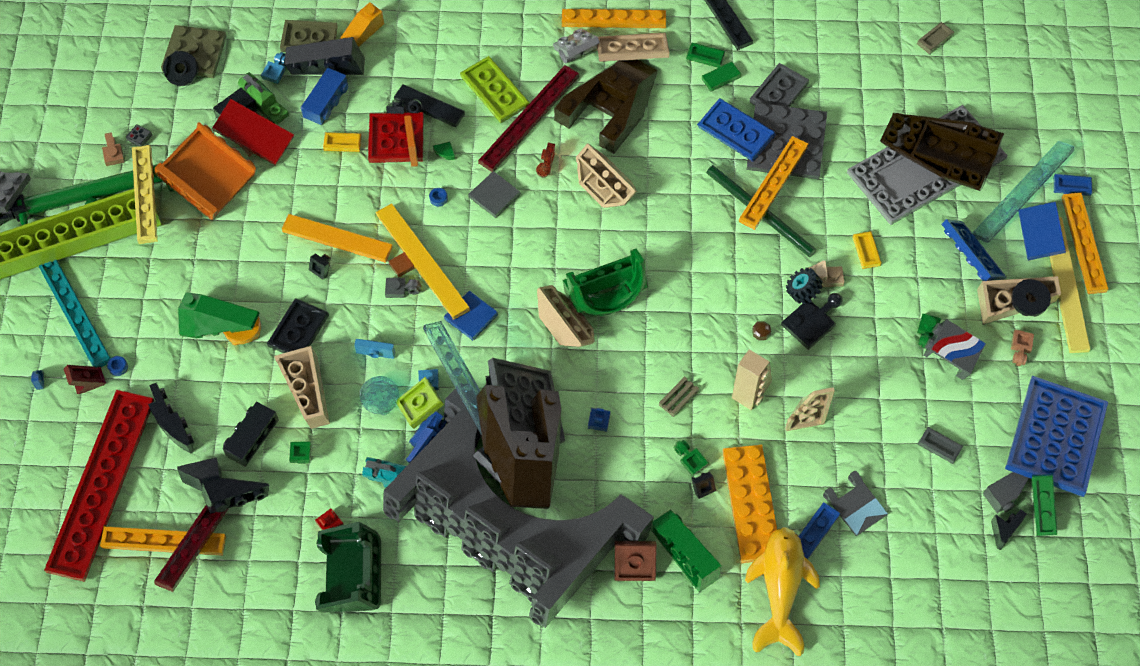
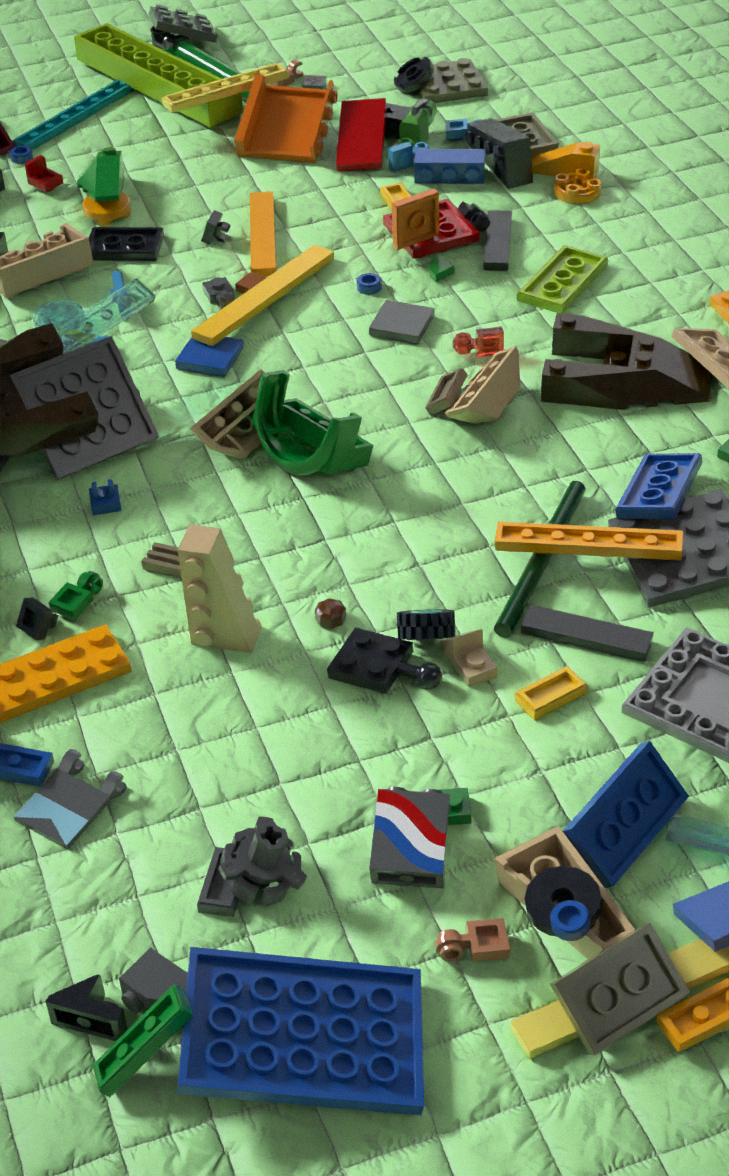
camera: 70 degrees right, 20 degrees down
dark red tile [478,65,579,172] -> none
light grey plate [553,29,599,63] -> none
tan wedge [785,387,835,431] -> none
none -> red bracket [25,155,63,192]
none -> dark grey piece [219,816,307,906]
none -> dark azure plate [388,142,430,172]
none -> dark tan tile [425,368,468,416]
none -> black tile [521,604,654,662]
none -> blue tile [550,900,590,941]
none -> olive plate [550,923,690,1055]
none -> light orange tile [554,168,601,204]

